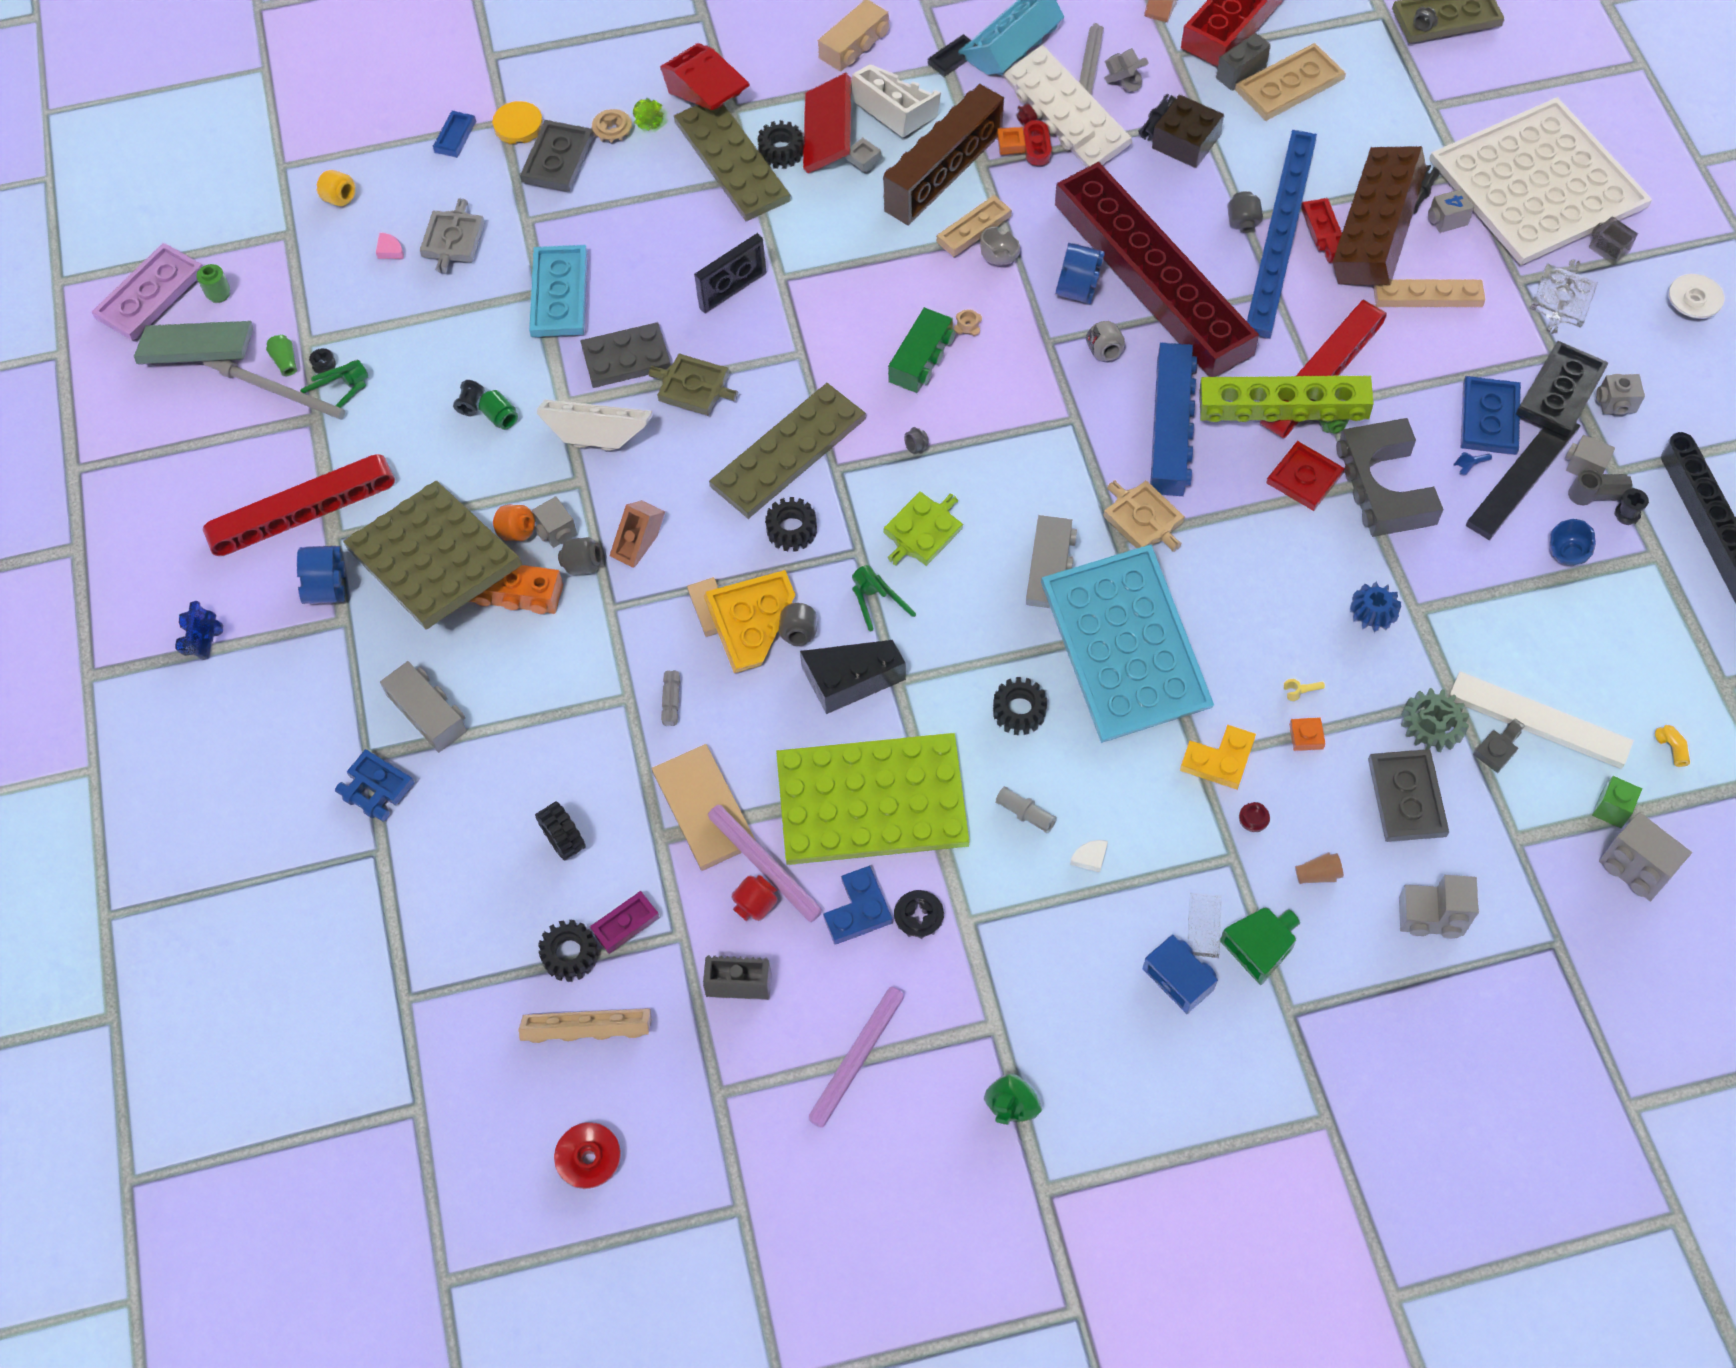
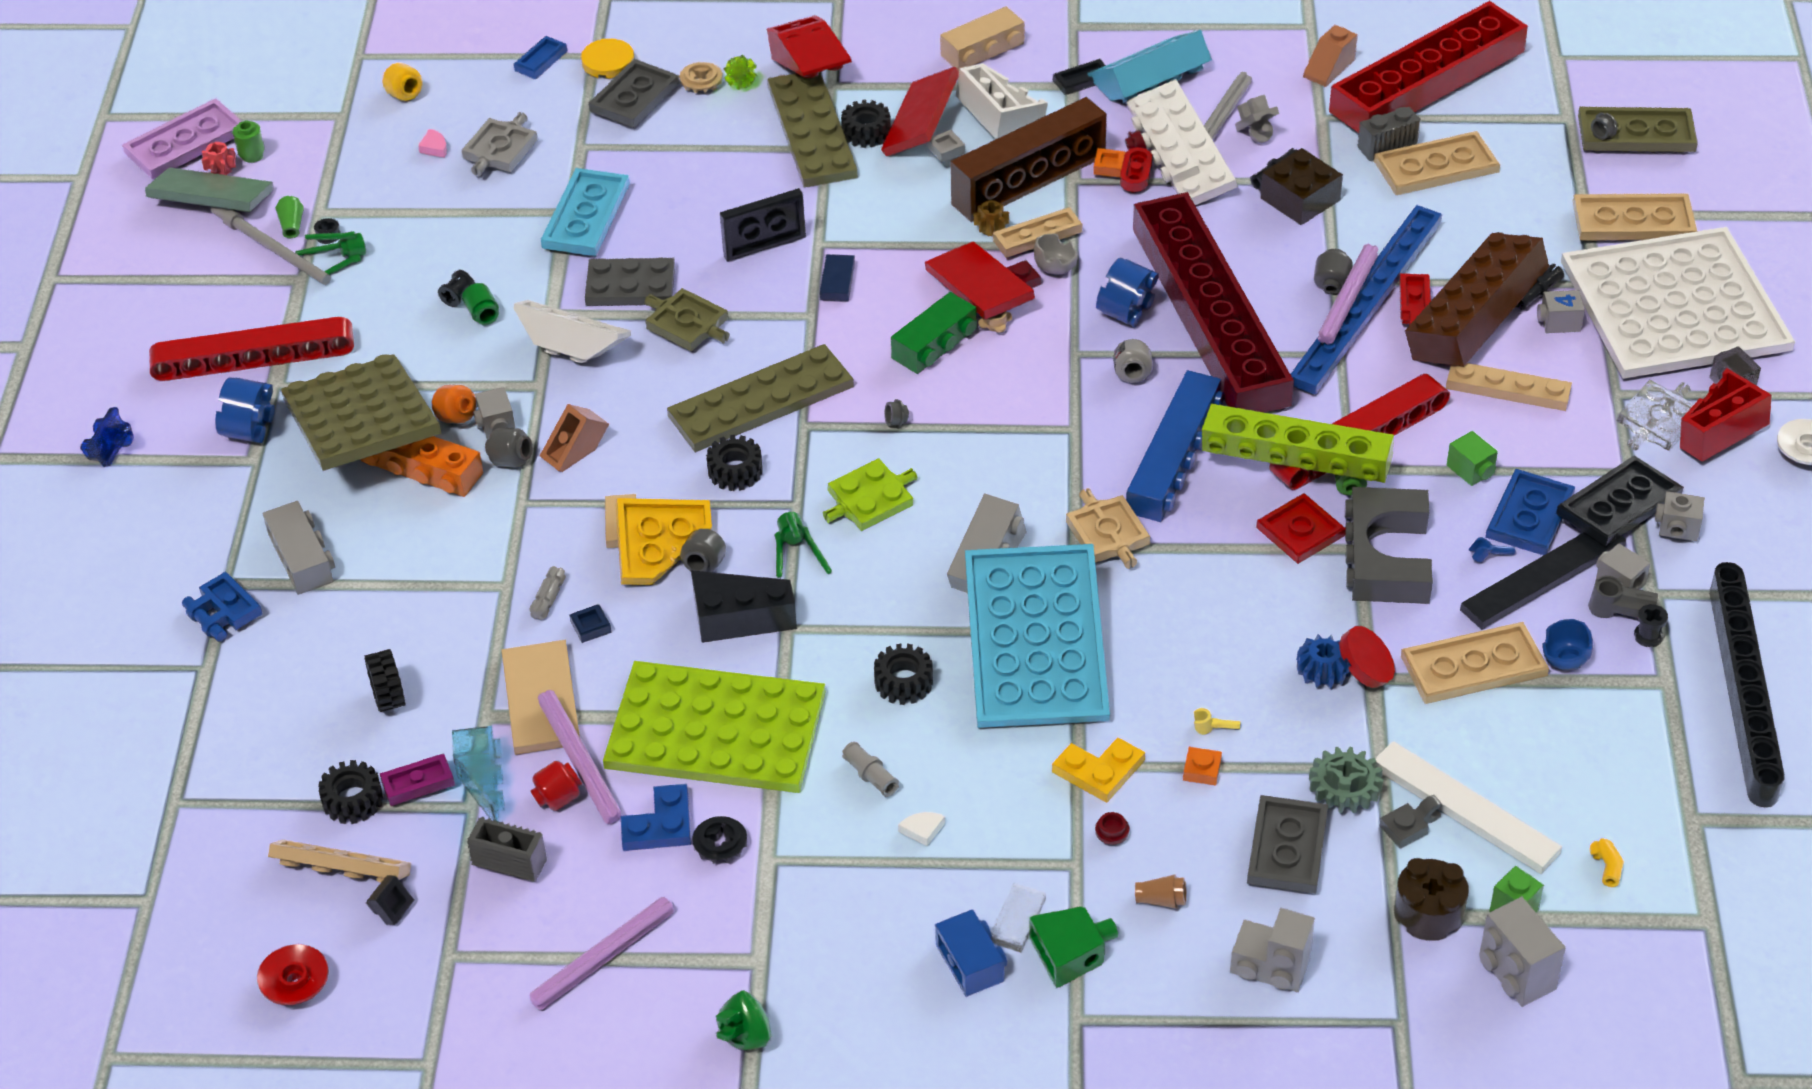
camera: 15 degrees right, 15 degrees down
none -> coral gear [201,142,236,175]
none -> black tile [366,875,414,925]
none -> clear light blue slope [452,726,505,823]
none -> dark blue tile [569,604,612,643]
none -> dark blue tile [820,254,855,301]
none -> red tile [925,241,1035,320]
none -> pearl gold gear [974,201,1009,236]
none -> dark red plate [1007,260,1041,288]
none -> lavender axle [1318,243,1379,345]
none -> red tile [1339,626,1395,688]
none -> dark brown brick [1394,858,1469,941]
none -> tan tile [1400,622,1549,704]
none -> bright green brick [1446,430,1498,486]
none -> tan plate [1572,193,1697,241]
none -> red wedge [1680,368,1772,462]

